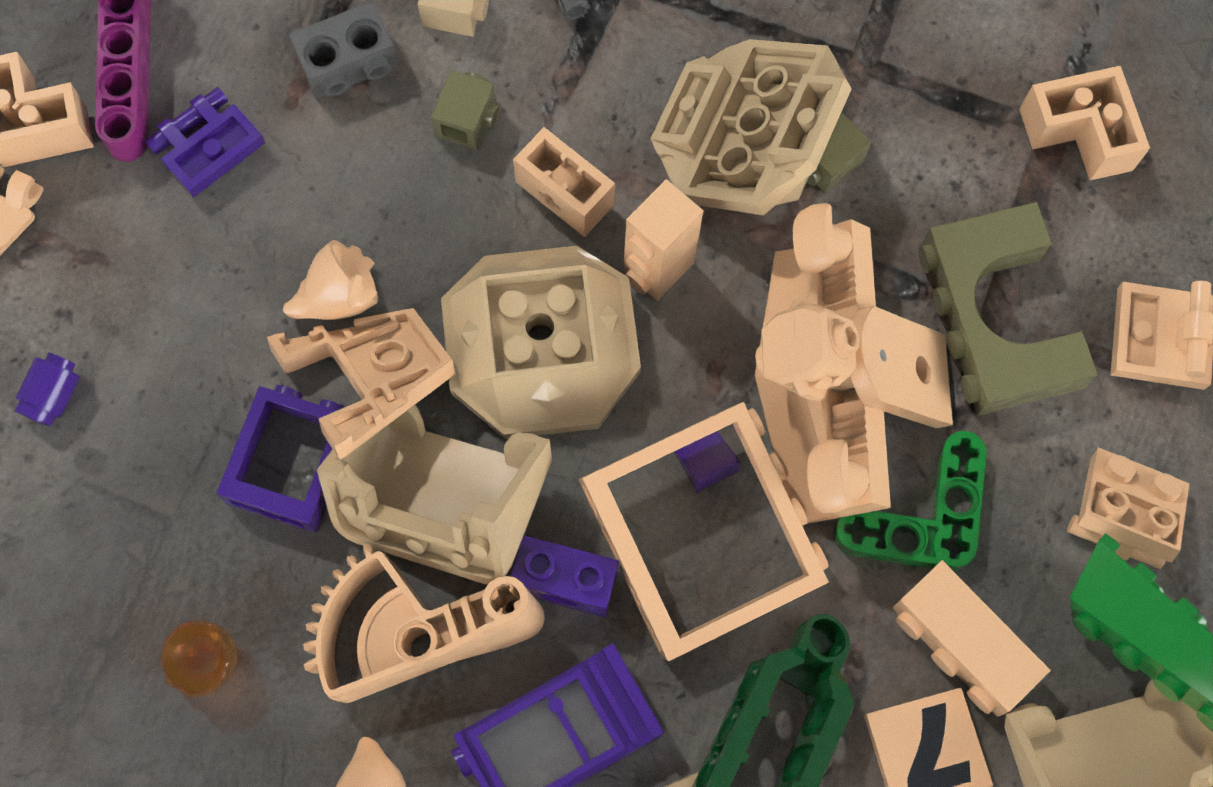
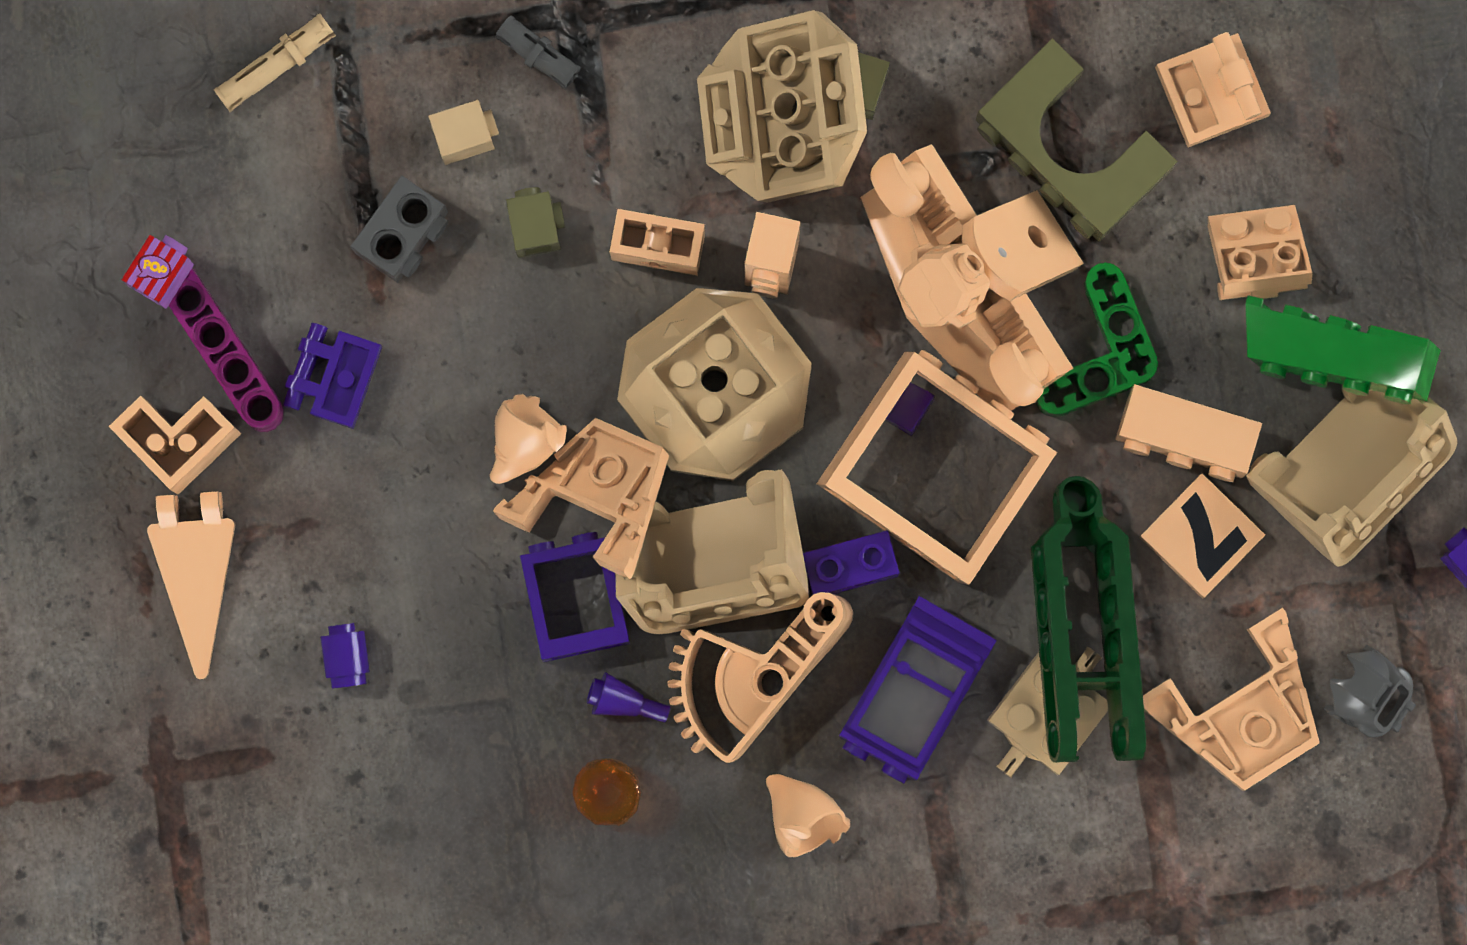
camera: 25 degrees left, 10 degrees up
none -> dark purple cone [587,672,670,723]

